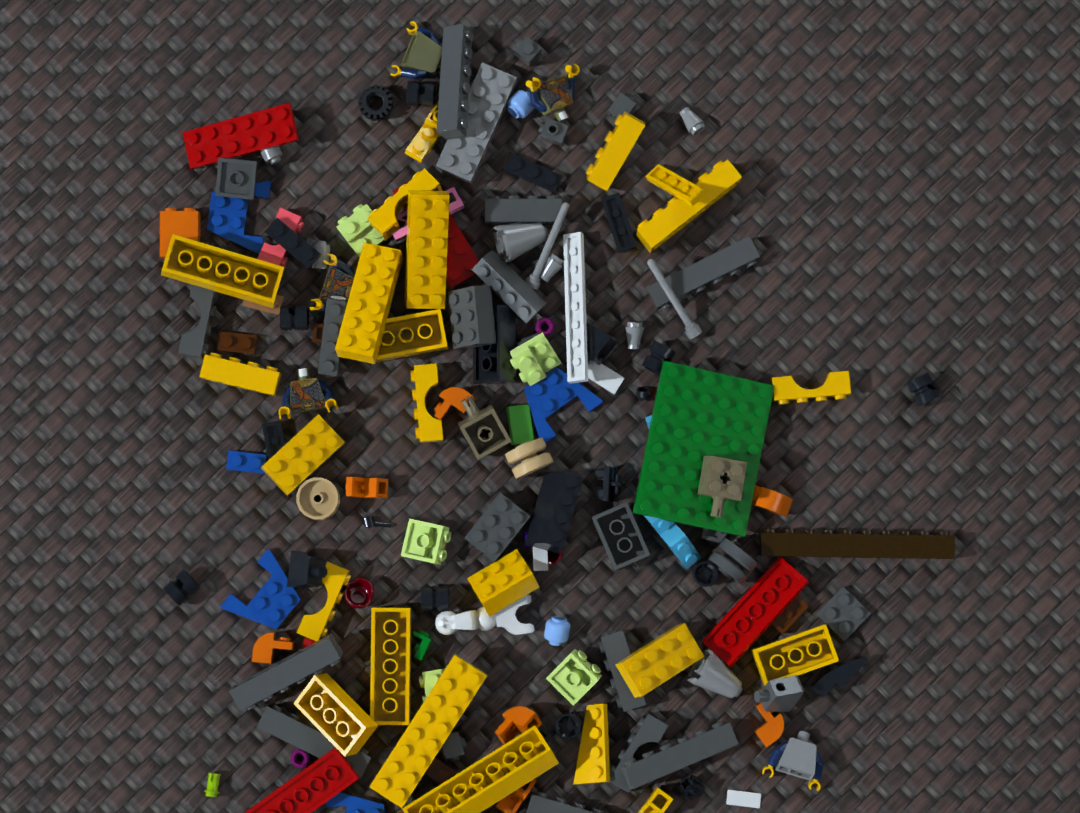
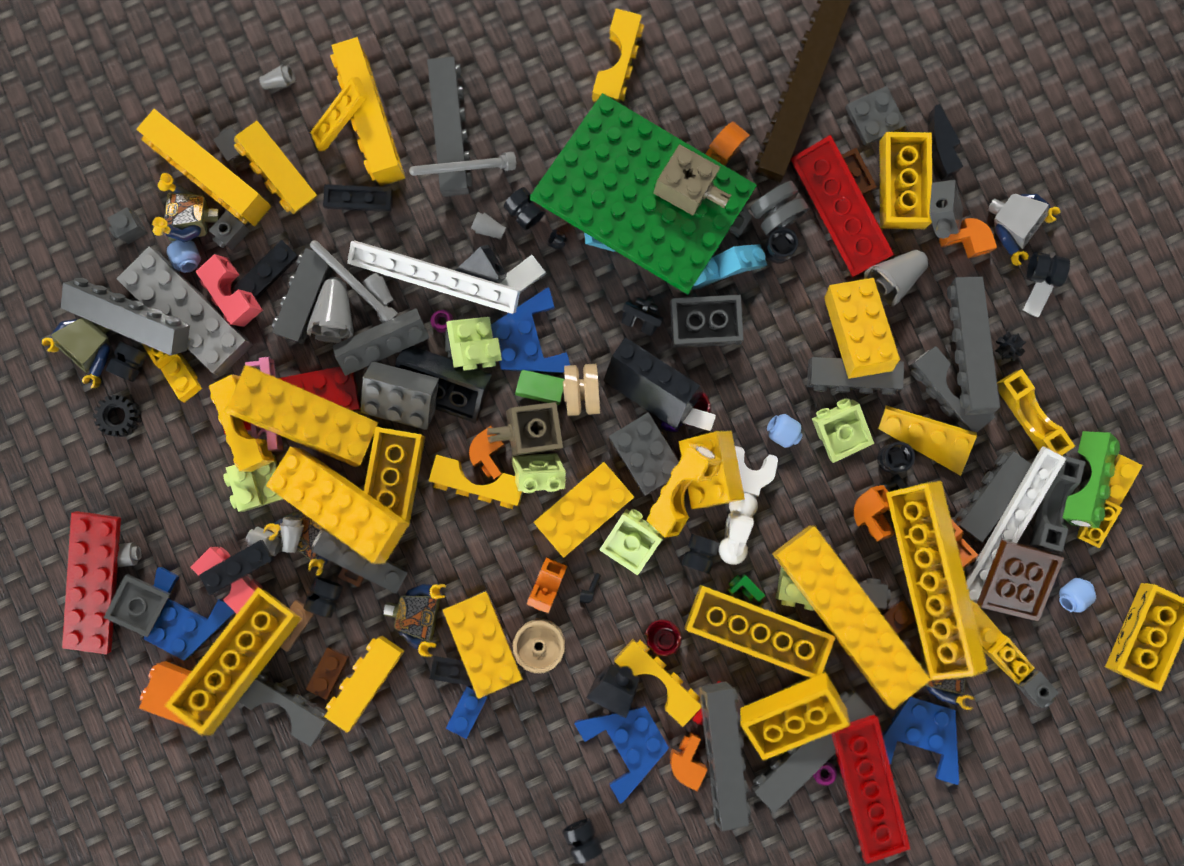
camera: 70 degrees left, 0 degrees up
none -> yellow brick [136,109,272,227]
none -> coral arch [196,254,263,327]
none -> light grey cone [280,517,304,553]
none -> yellowish green plate [512,453,566,493]
none -> yellow brick [533,462,634,558]
none -> yellow arch [646,444,722,538]
none -> black wheel [1026,252,1070,287]

